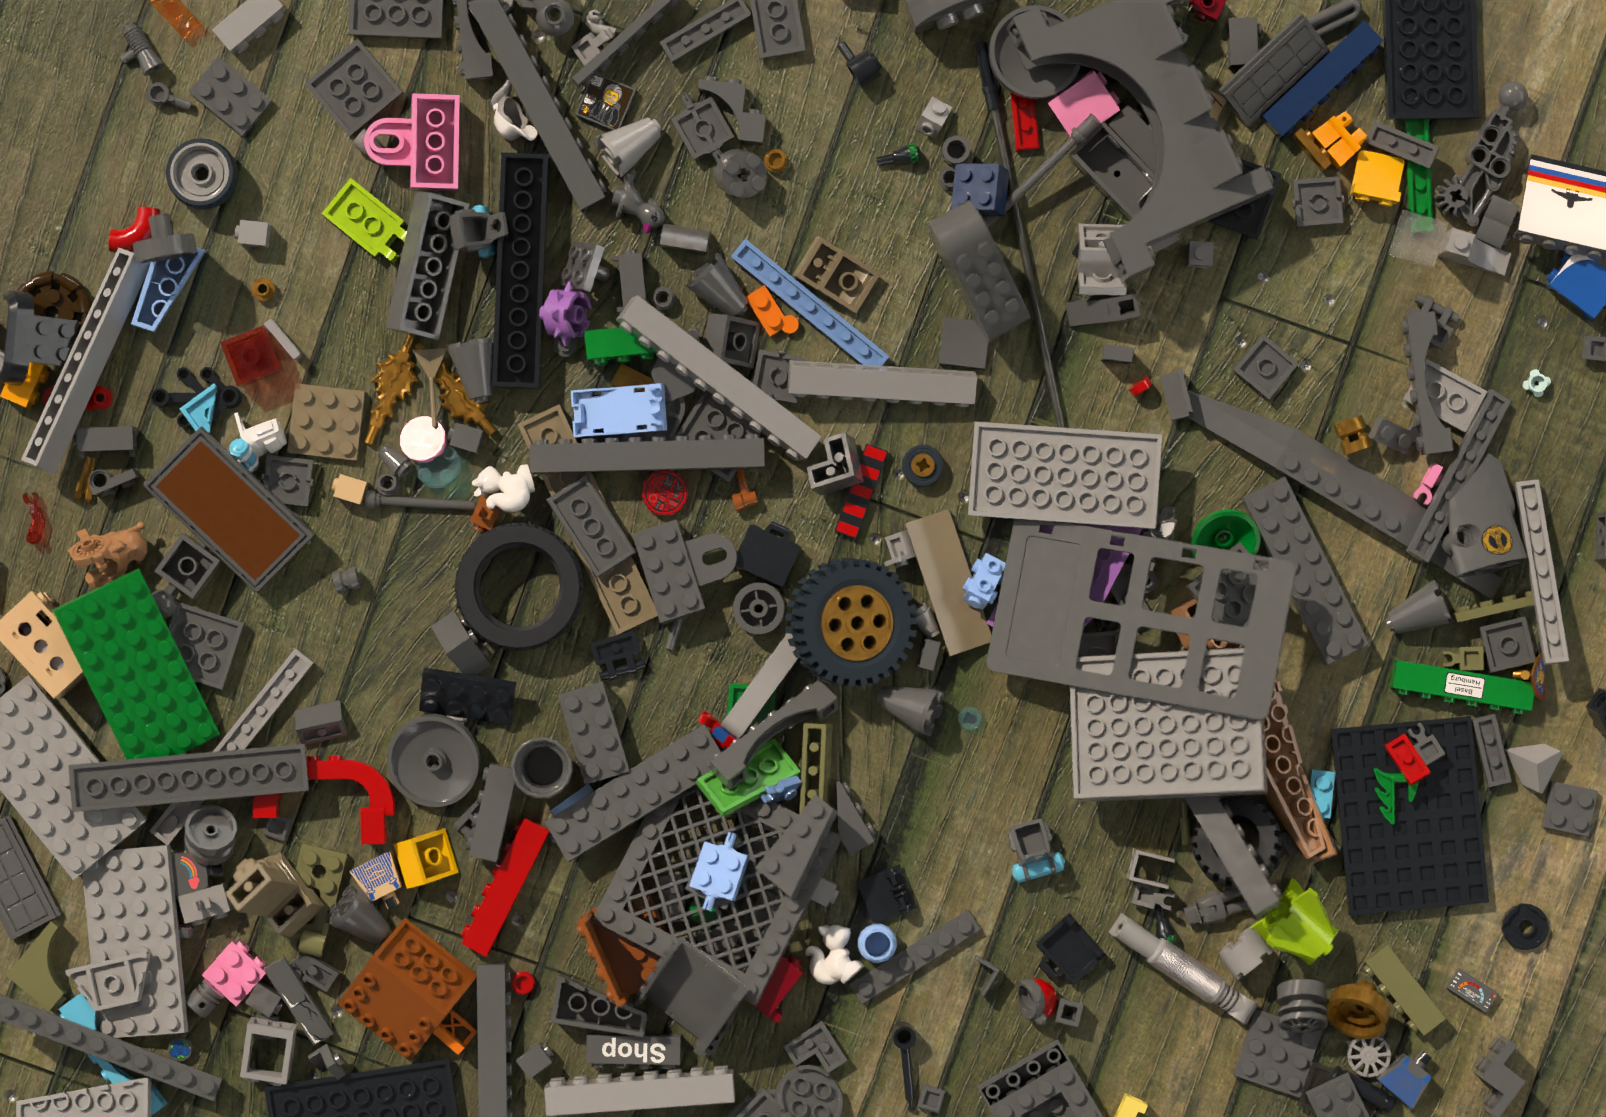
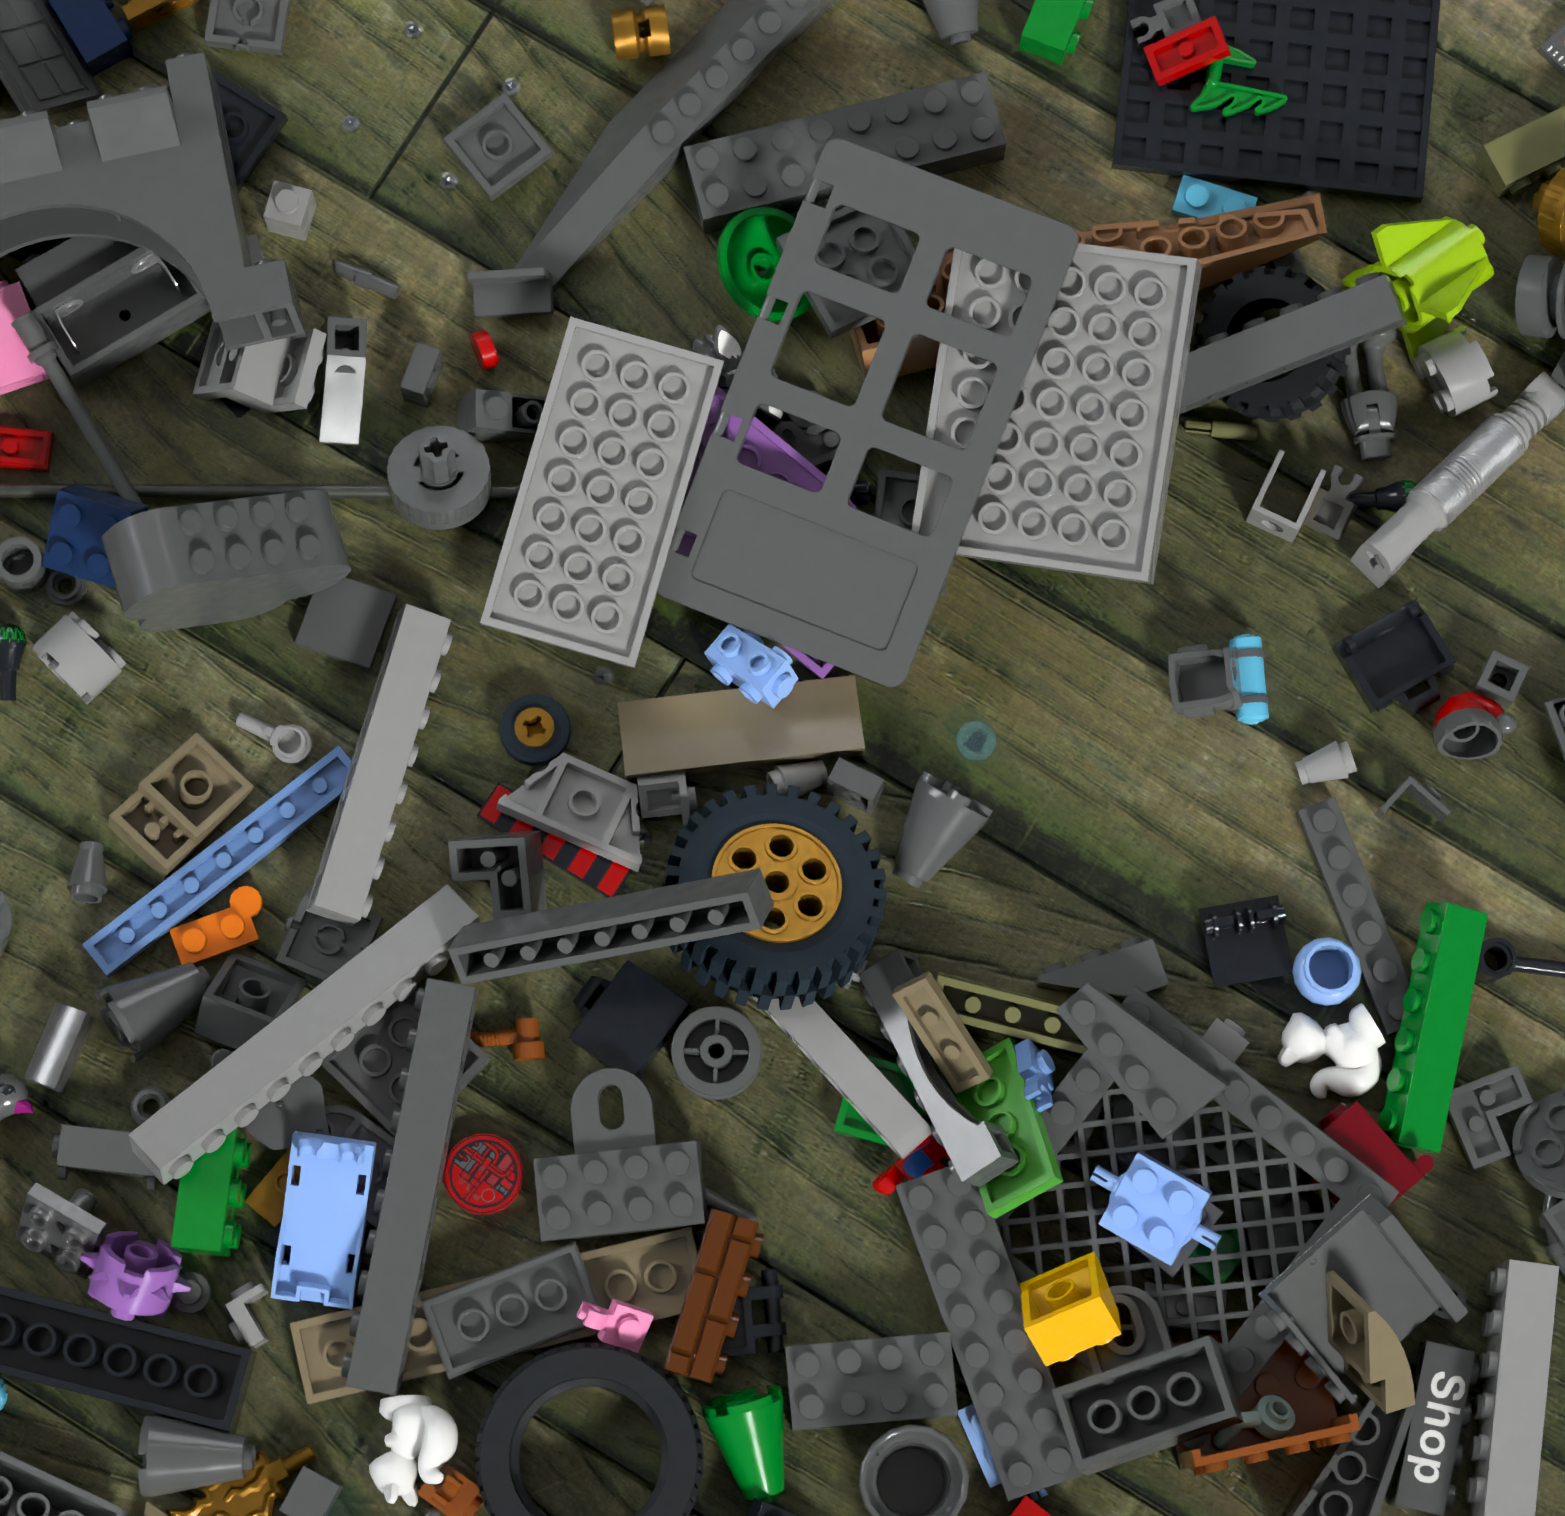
camera: 80 degrees left, 10 degrees down
none -> light grey brick [30,611,126,705]
none -> dark grey cone [67,841,107,904]
none -> light grey bracket [225,1282,269,1349]
none -> light grey plate [236,711,312,764]
none -> dark grey piece [332,259,401,300]
none -> dark grey piece [387,426,492,530]
none -> dark grey brick [448,868,774,985]
none -> dark grey slope [457,388,546,443]
none -> light grey wing [496,753,642,872]
none -> bright pink plate [576,1299,654,1353]
none -> reddish brown brick [663,1209,765,1385]
none -> green cone [701,1385,784,1503]
none -> dark tan plate [892,971,993,1094]
none -> yellow slope [1020,1251,1122,1366]
none -> dark grey brick [1052,1285,1244,1476]
none -> light aqua plate [1213,1395,1295,1449]
none -> light grey cone [1295,741,1357,785]
none -> dark tan slope [1326,1270,1415,1414]
none -> green brick [1378,902,1488,1153]

